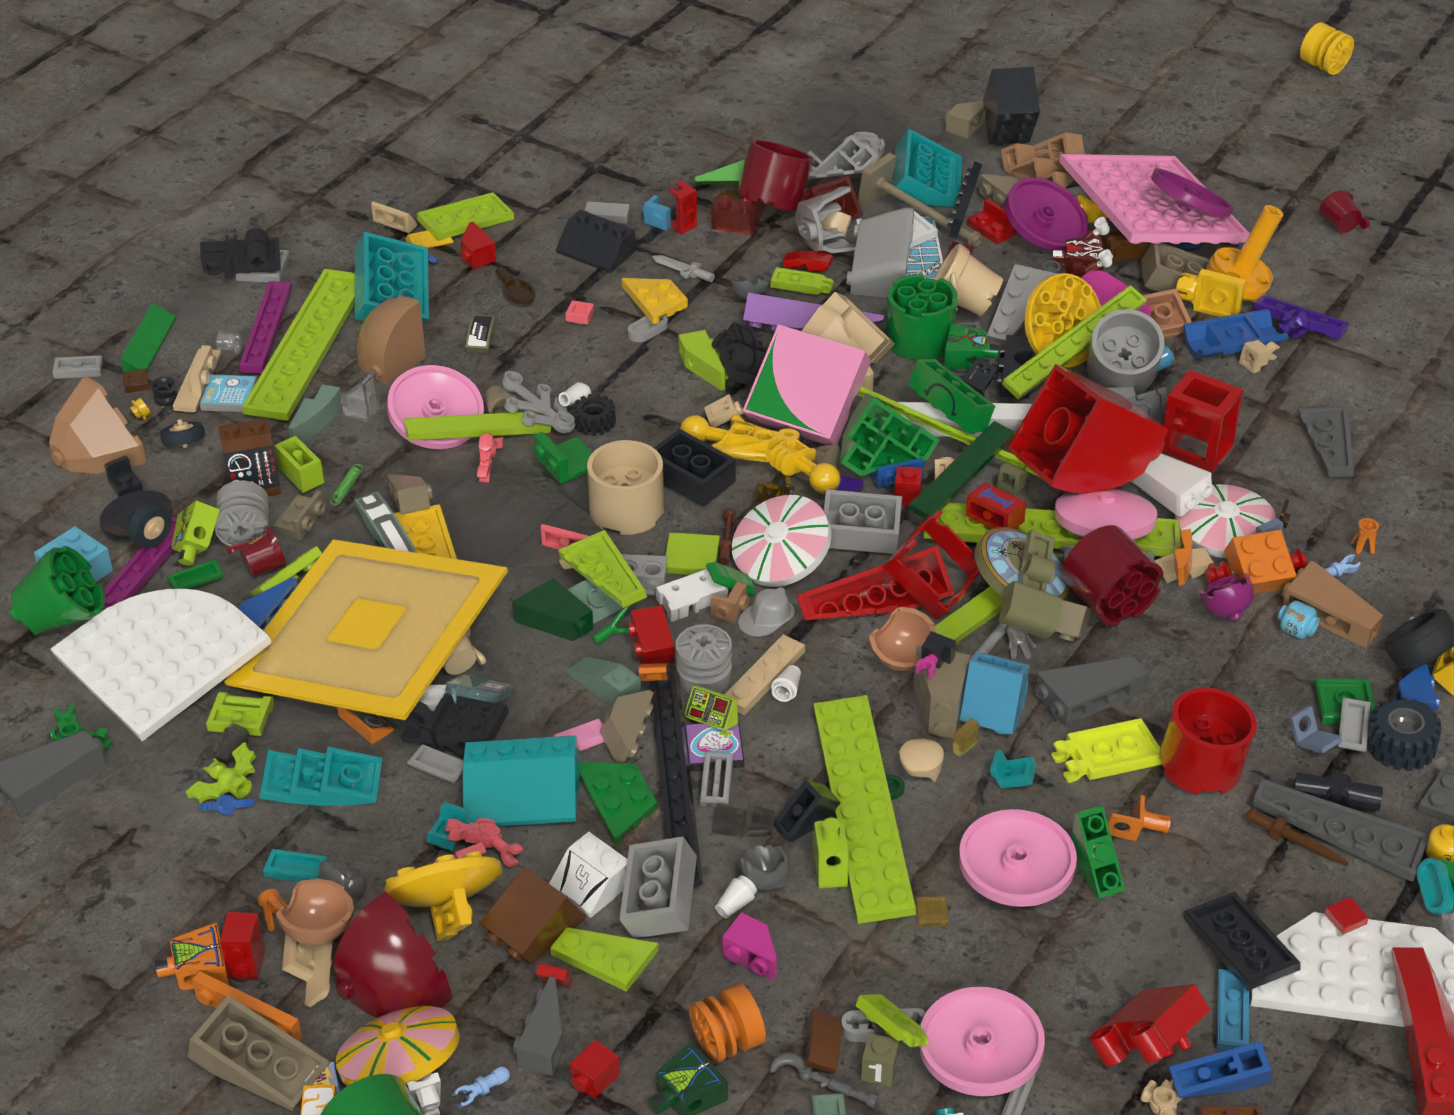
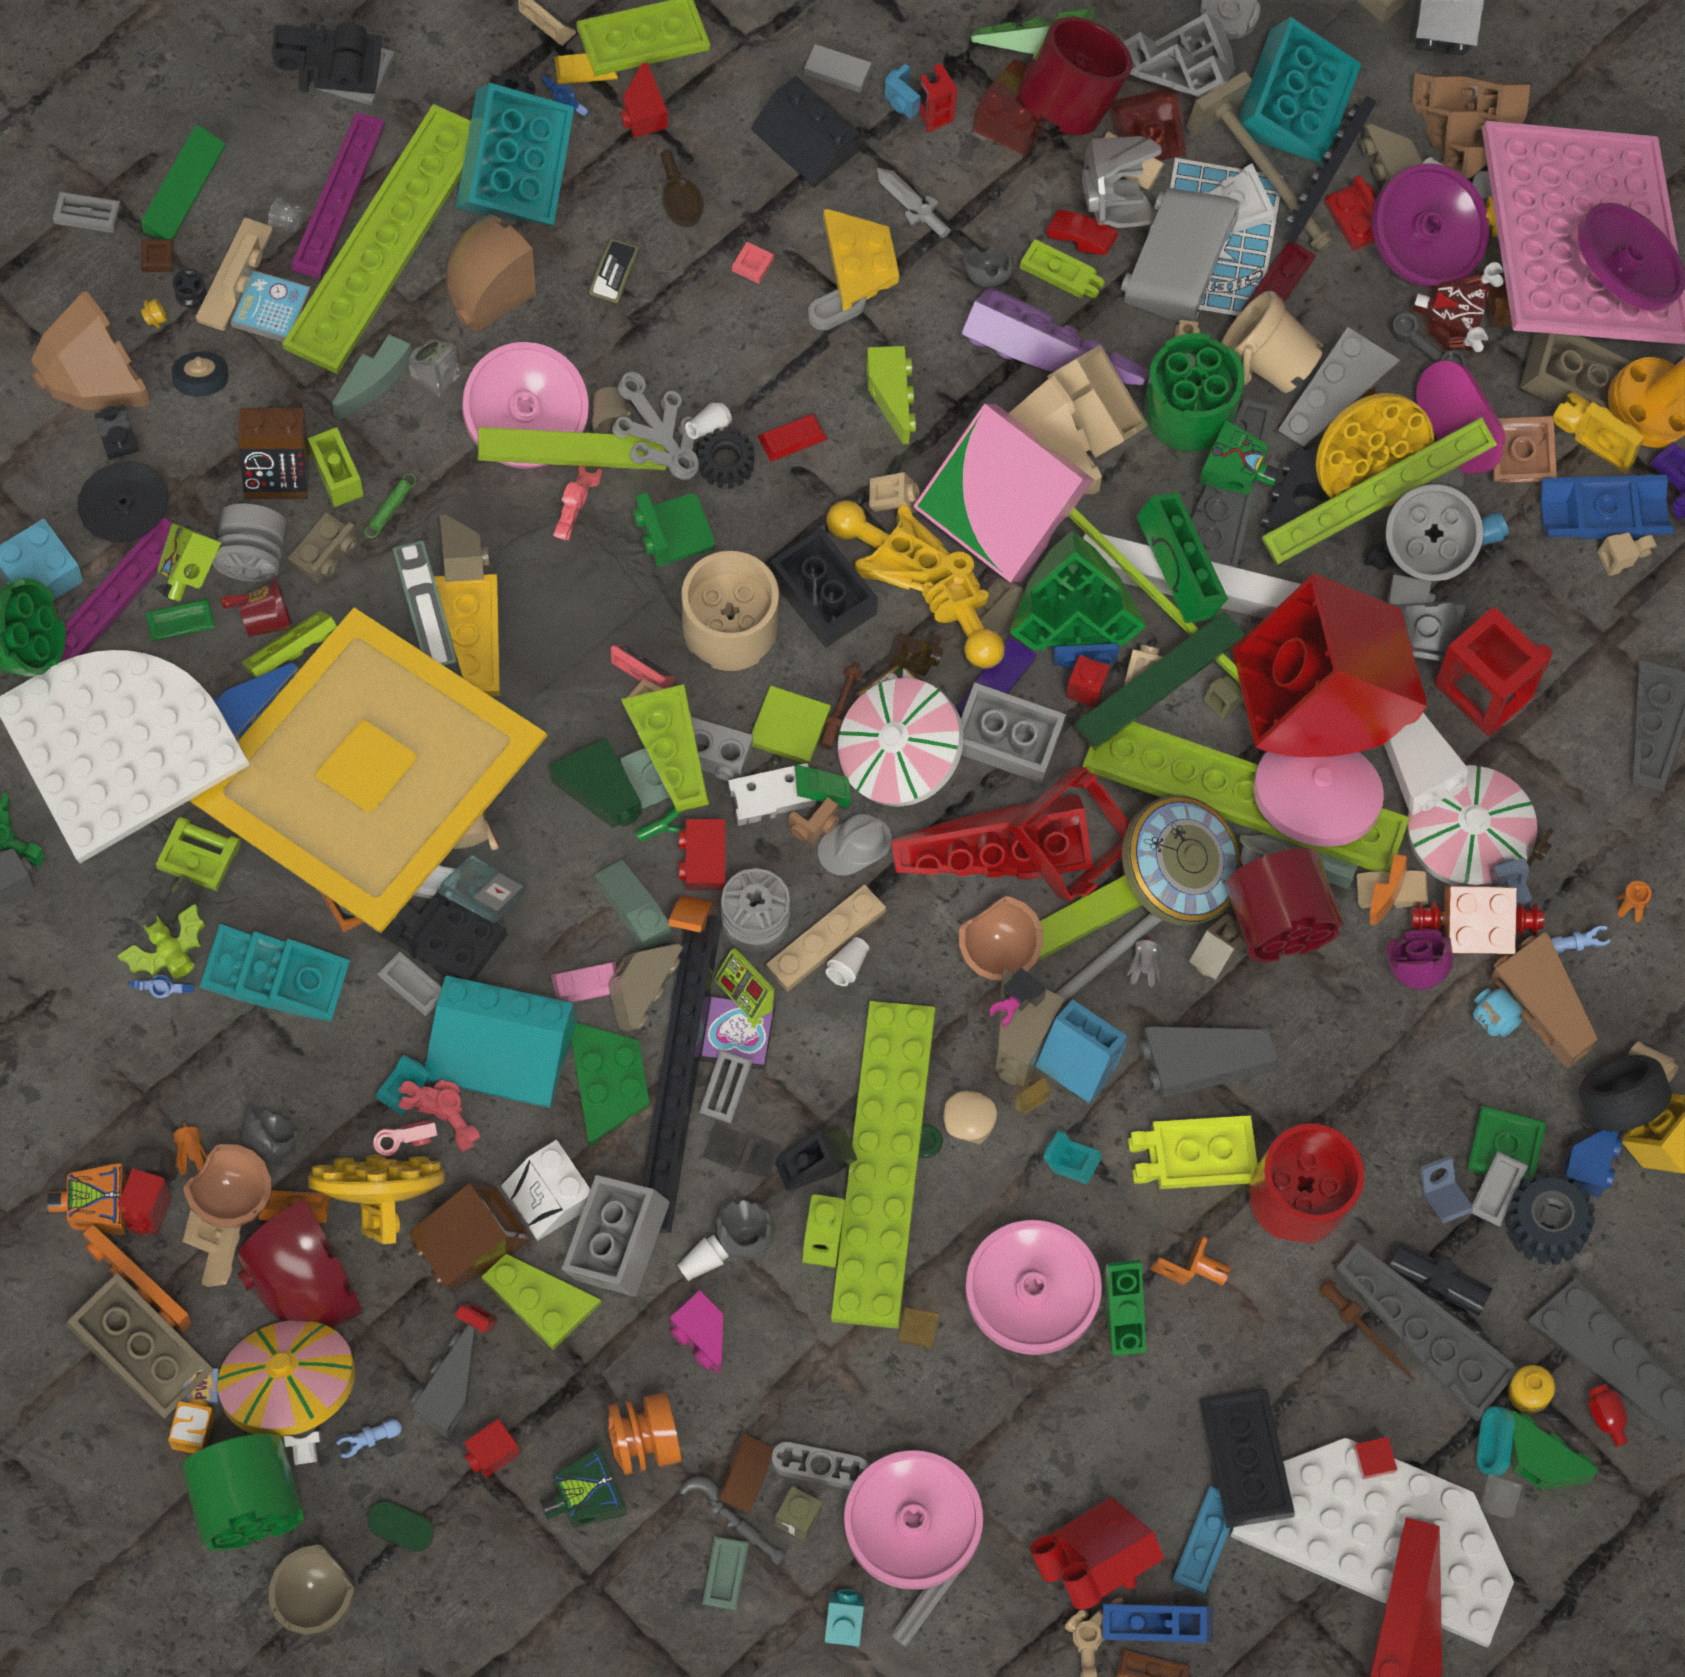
camera: 10 degrees right, 25 degrees up
black wheel [128,502,172,548] -> none
teal tile [263,849,329,882] -> none
black plate [712,322,766,386] -> none
lime hinge [855,994,929,1047] -> none
black bracket [962,357,998,394] -> none
red brick [966,482,1026,529] -> none
olive plate [999,530,1062,639] -> none
none -> red tile [757,413,828,463]

